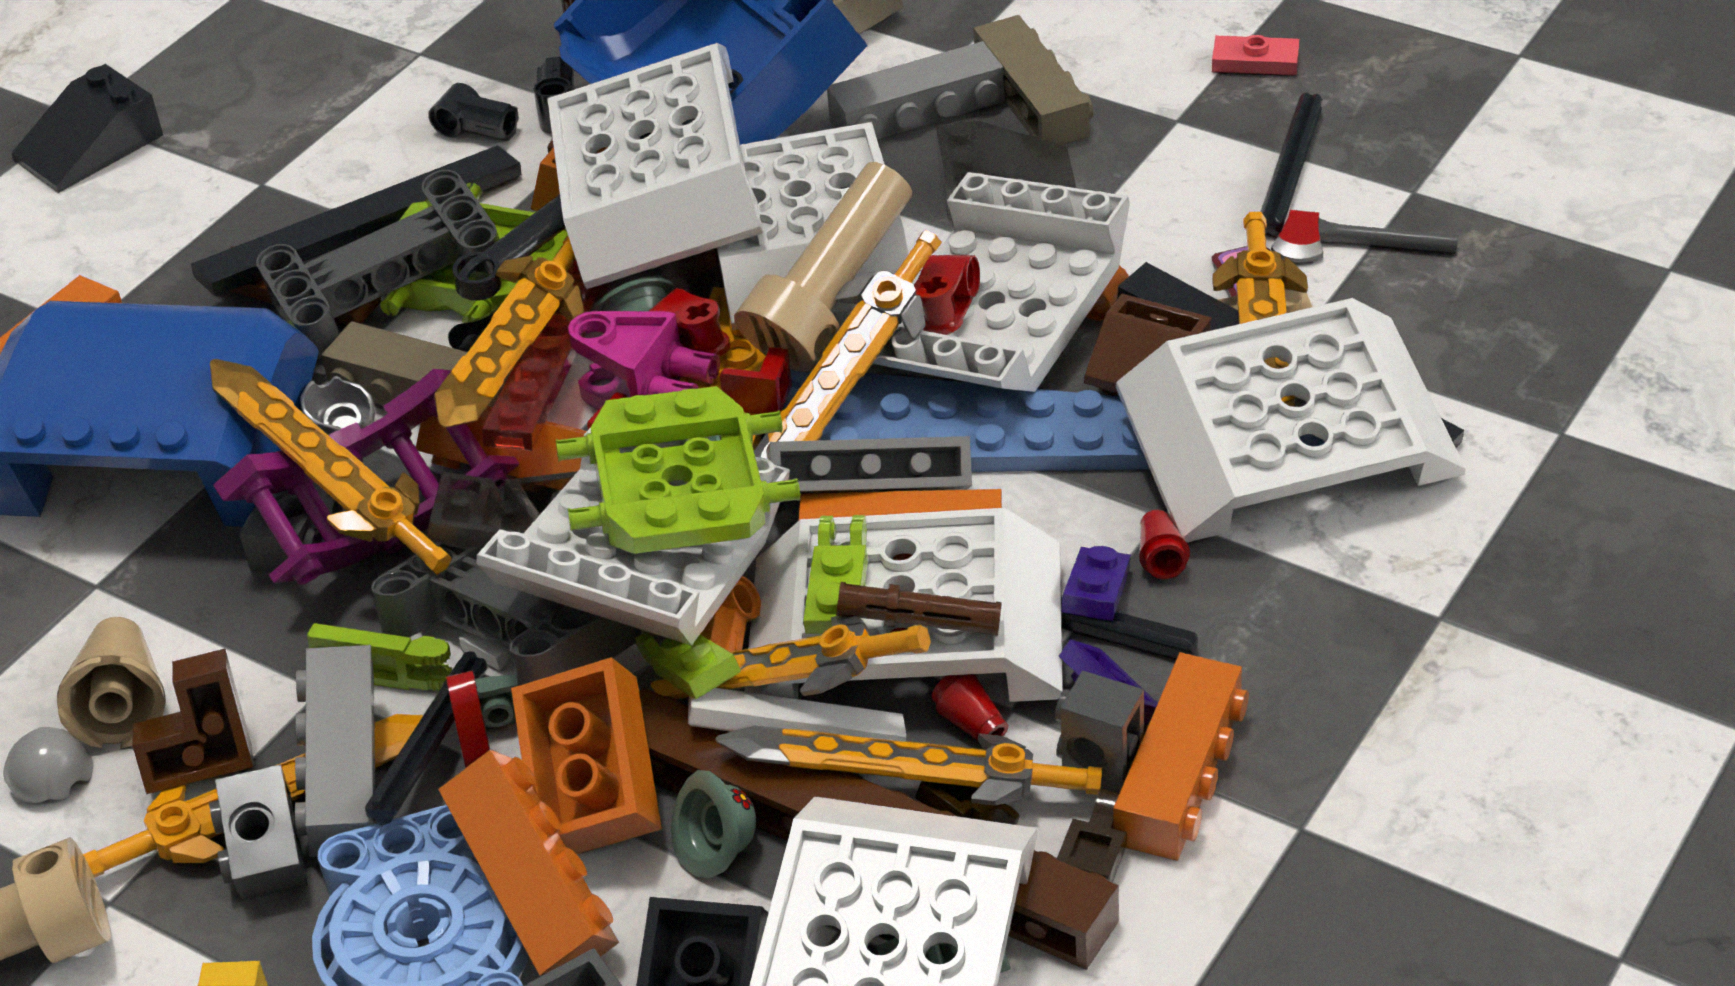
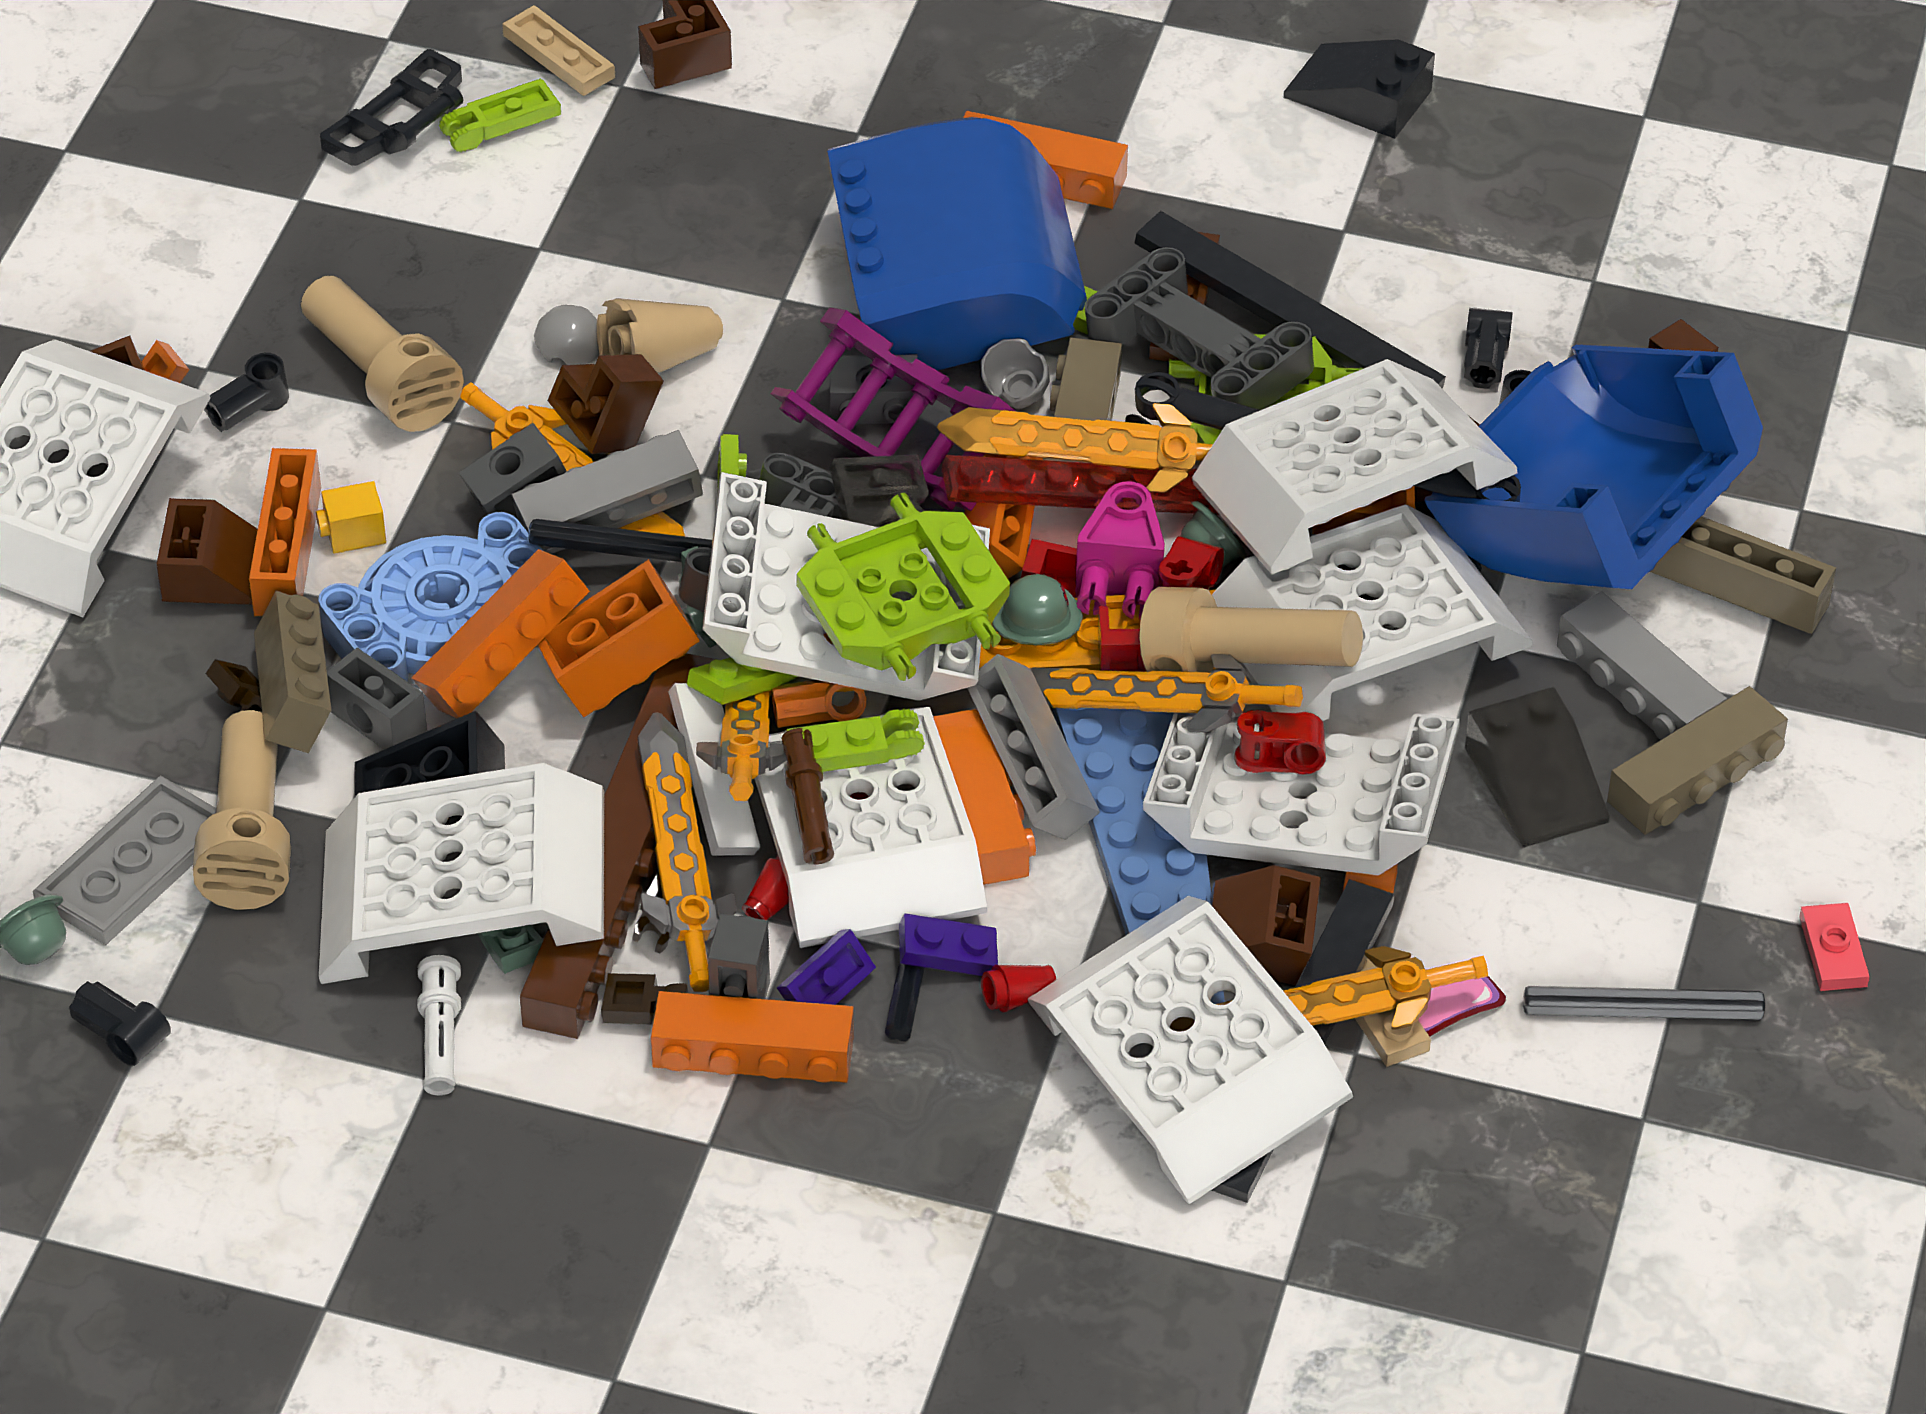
camera: 70 degrees right, 5 degrees up
sword [210,359,452,575] -> none
red beam [446,671,490,768] -> none
sand green hat [671,770,756,878] -> none
piece [1271,210,1459,263] -> none

